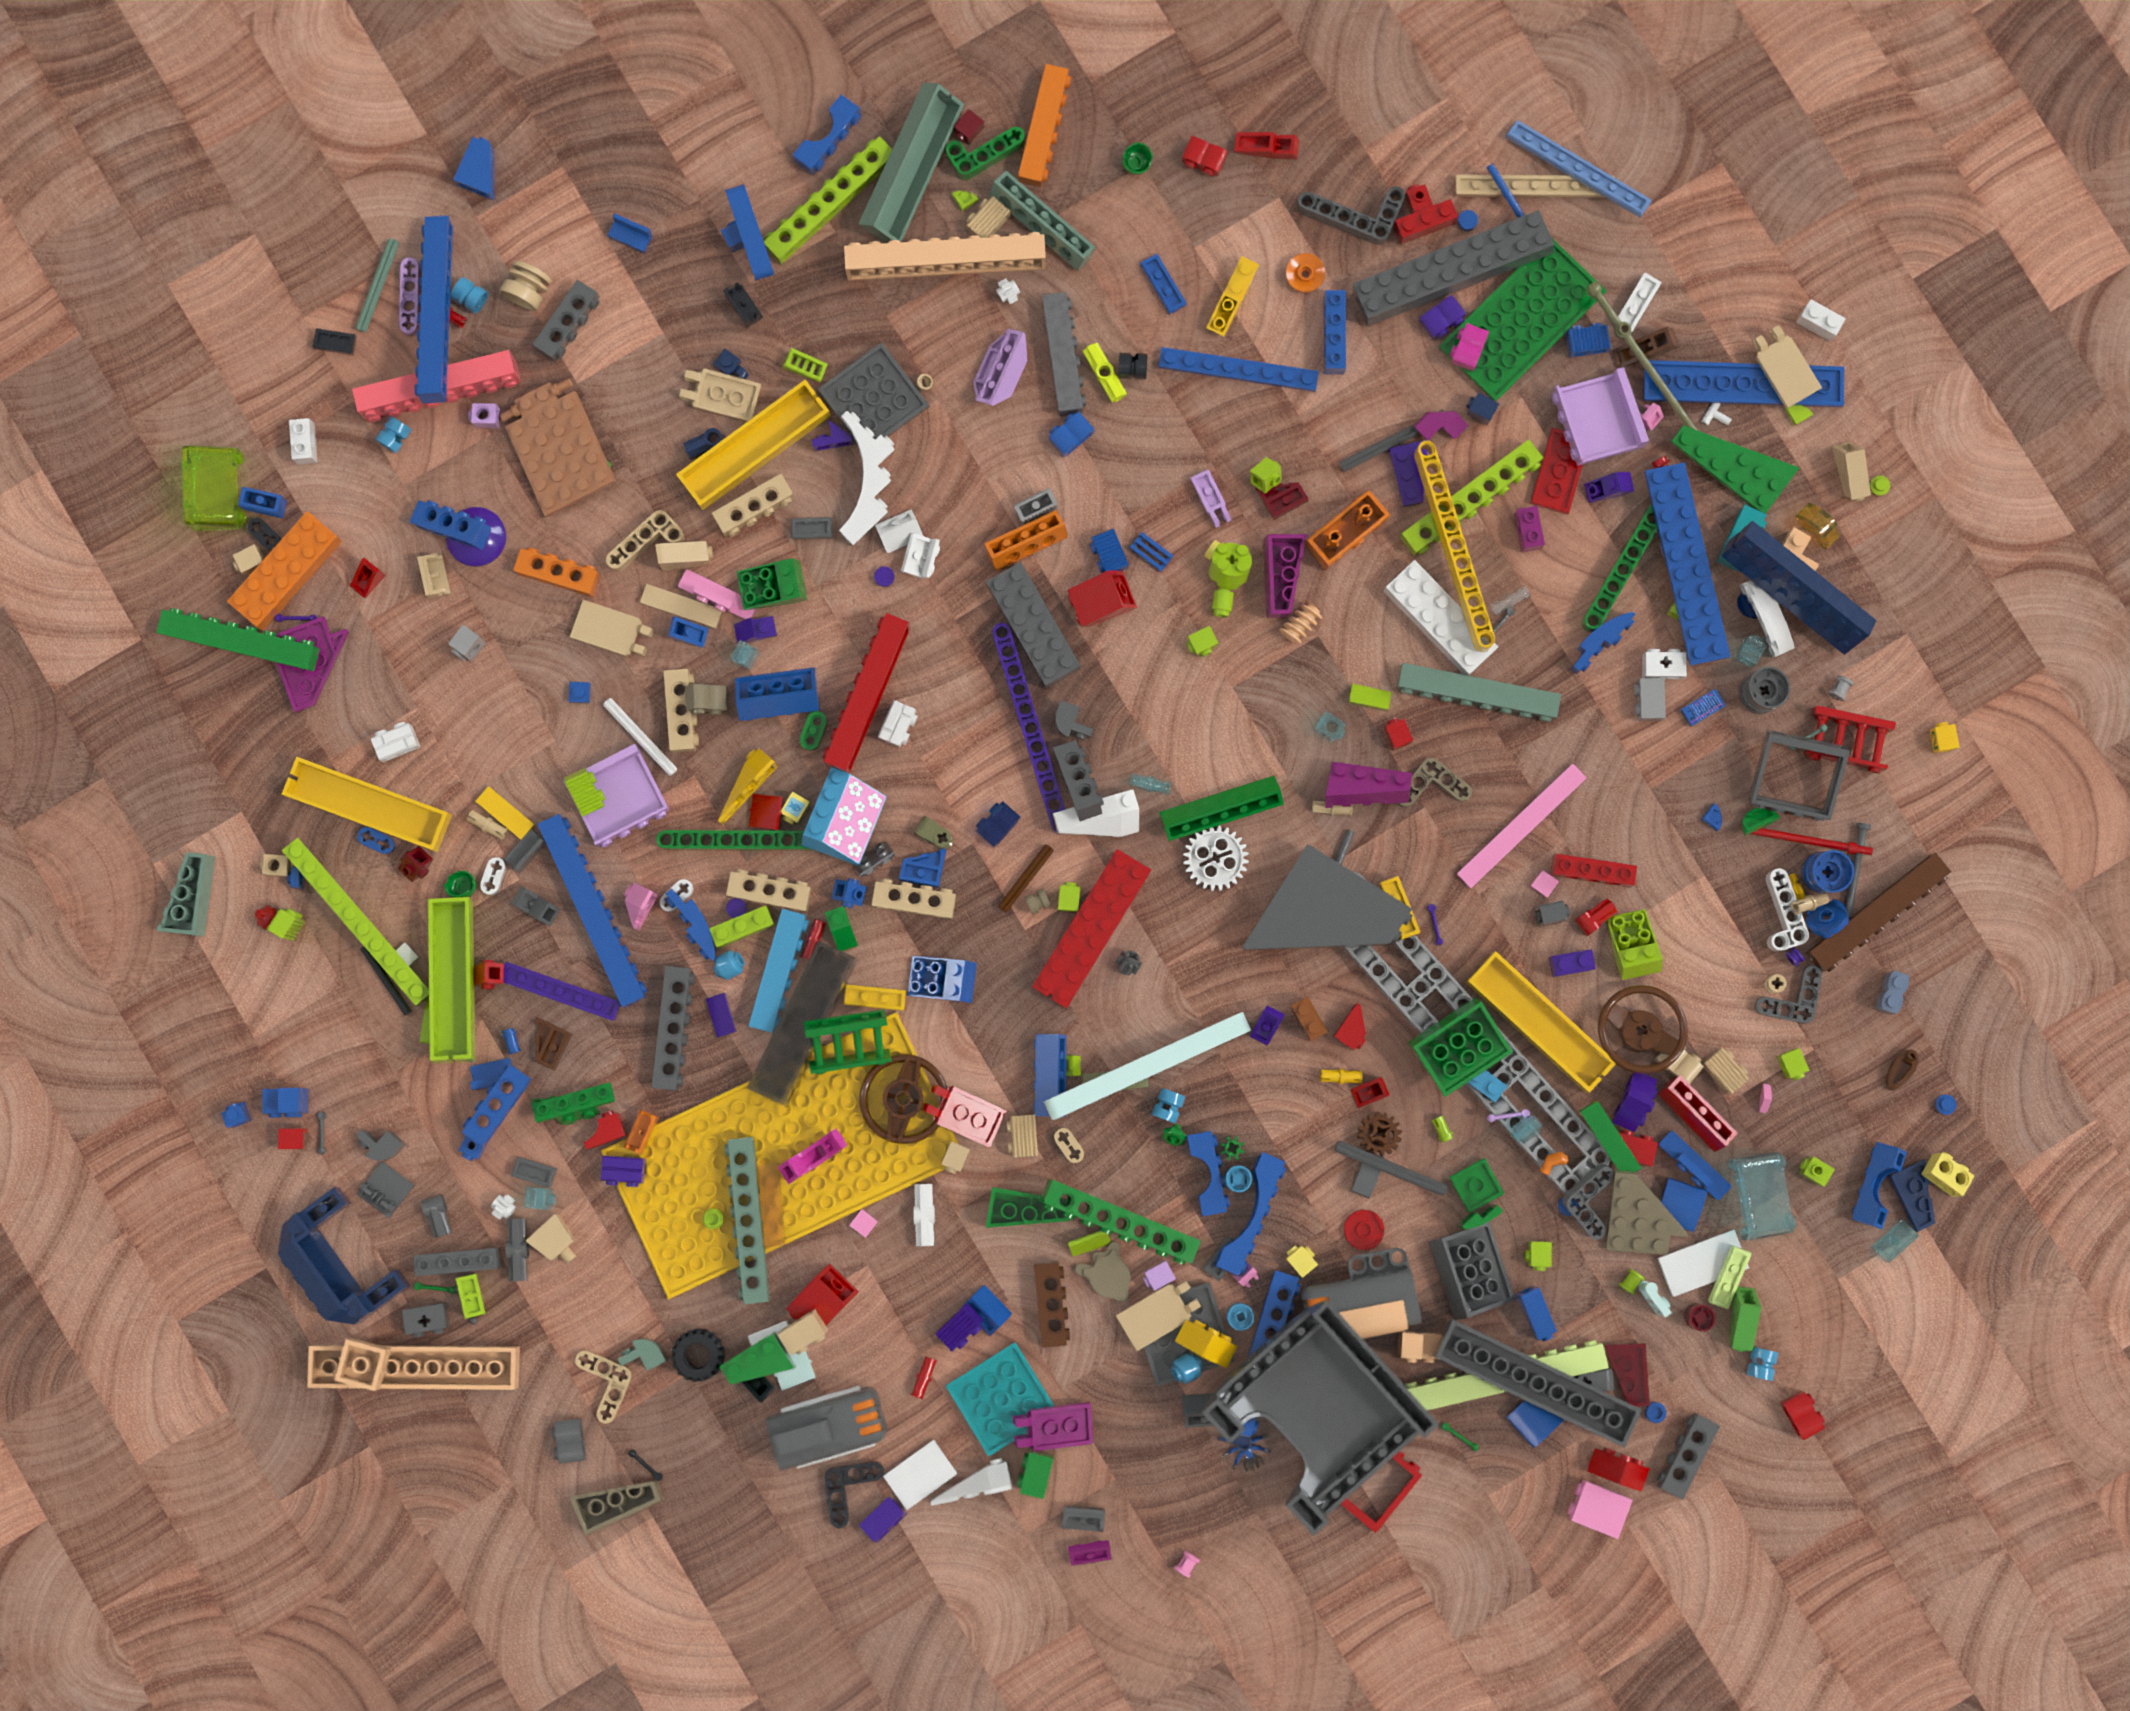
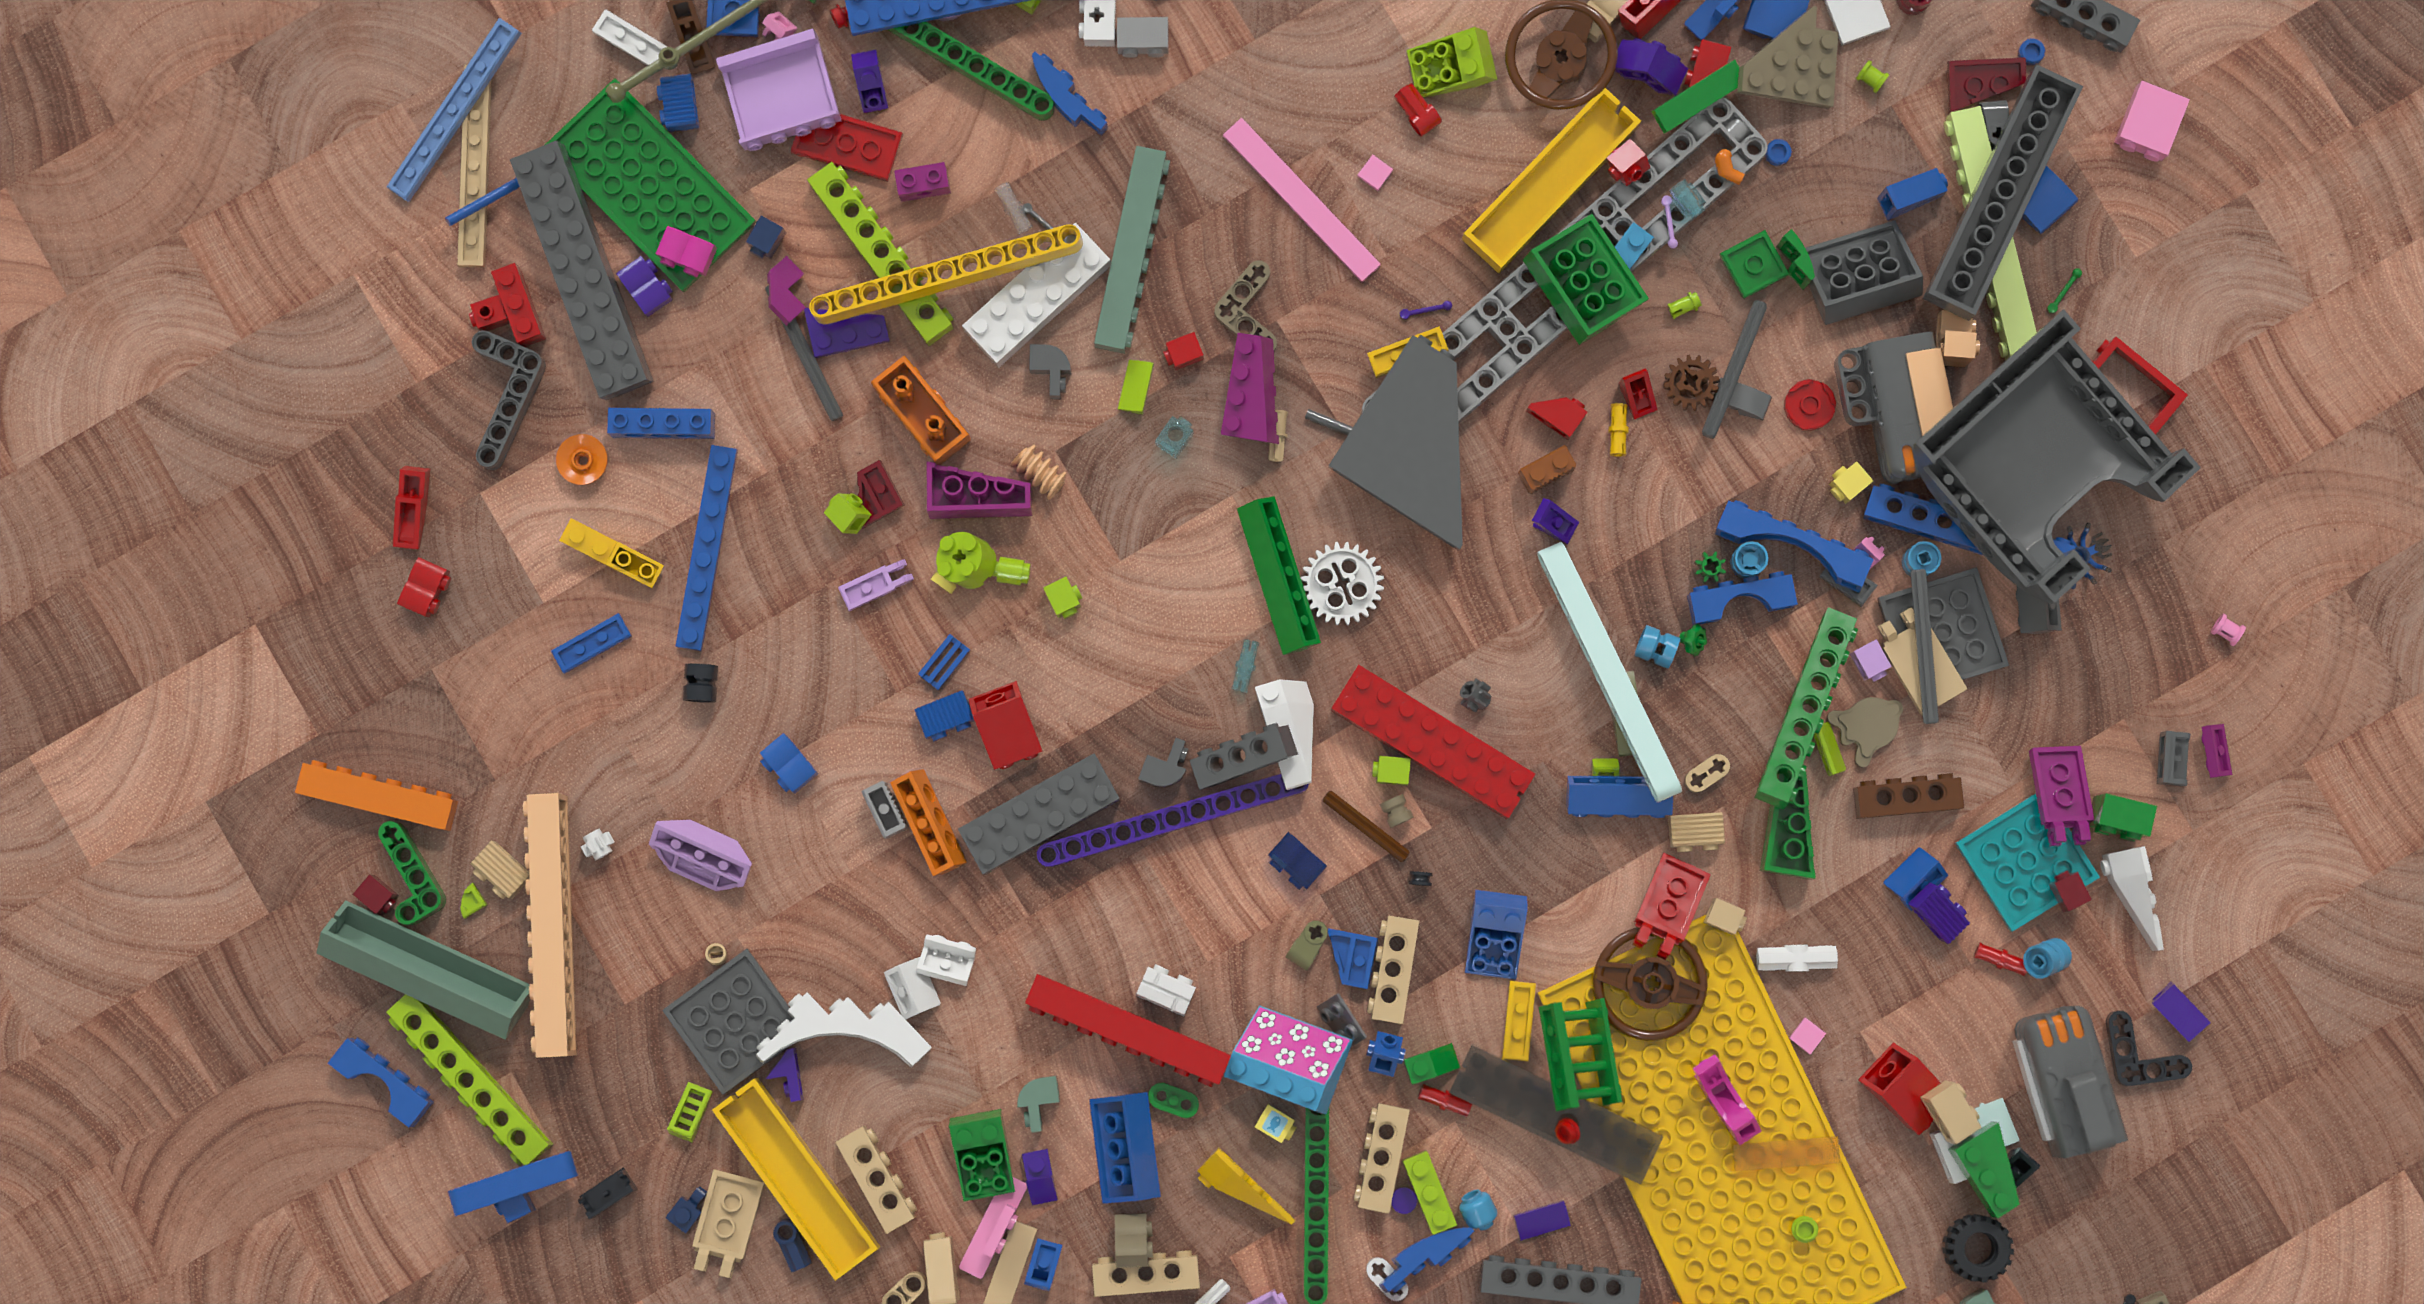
camera: 85 degrees left, 0 degrees up
sand green brick [725,1137,770,1304] -> none
clear light blue brick [730,640,760,670] -> none
red piece [748,794,783,830] -> none
dark azure brick [749,909,809,1033] -> none
dark grey plate [791,517,832,540] -> none
dark purple tile [874,566,895,587] -> none
white tile [883,1440,958,1510] -> none
sand green brick [989,171,1096,271] -> none
flat silver brick [1042,292,1086,416] -> none
neon yellow piece [1082,343,1127,403] -> none
green hair [1122,142,1153,175] -> none
dark azure head [1171,1353,1203,1384] -> none
yellow brick [1175,1319,1238,1369] -> none
blue tile [1457,210,1478,231] -> none
lime brick [1525,1241,1552,1271] -> none
dark grey brick [1533,900,1570,928] -> none
dark purple brick [1549,949,1596,978] -> none
red brick [1550,854,1637,888] -> none
dark grey beam [1562,1164,1614,1240] -> none
red brick [1587,1447,1650,1492] -> none
light aqua plate [1638,1281,1672,1318] -> none
none -> sand green brick [1017,1076,1060,1132]
none -> dark grey brick [1029,344,1072,400]
none -> black bush [1409,871,1433,886]
none -> red plate [1555,1118,1580,1144]
none -> brick [1607,139,1651,186]
none -> dark grey axle [1910,569,1939,724]
none -> dark azure wheel [2023,938,2072,979]
none -> dark red brick [2049,870,2092,912]

